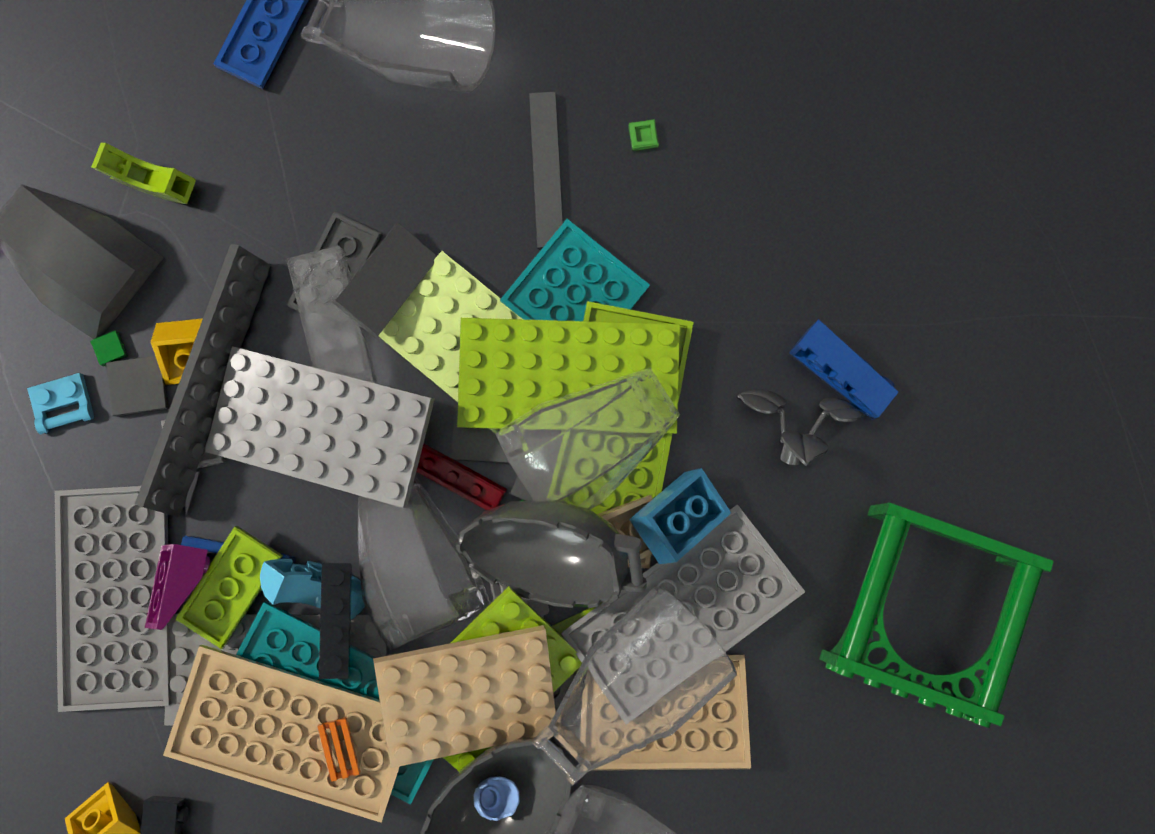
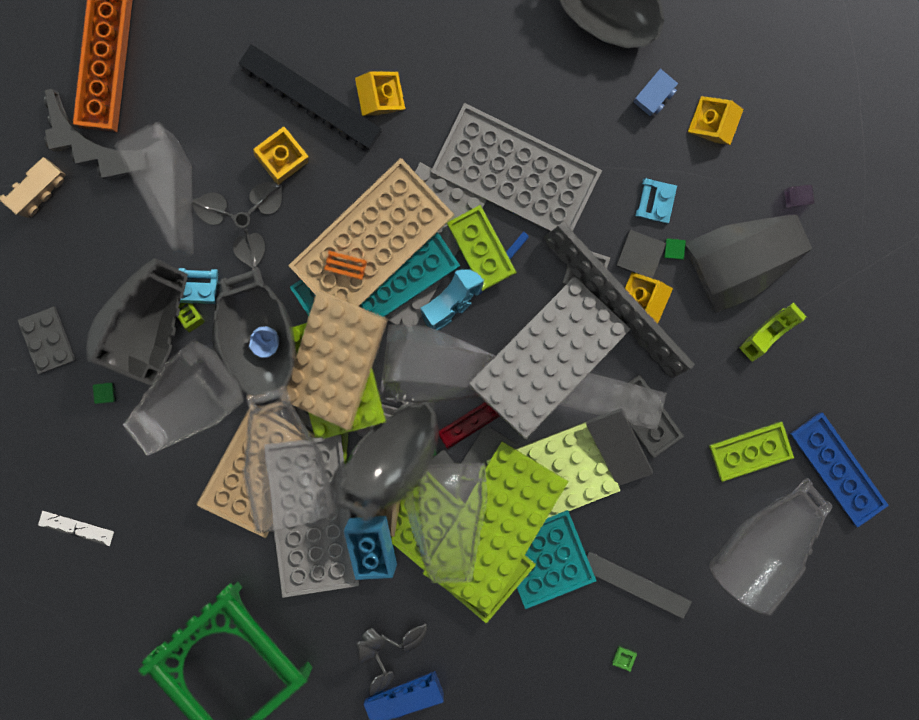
camera: 120 degrees right, 5 degrees up
magenta slope [145,544,210,630] -> none
black brick [319,563,352,679] -> none
none -> lime tile [709,422,794,482]

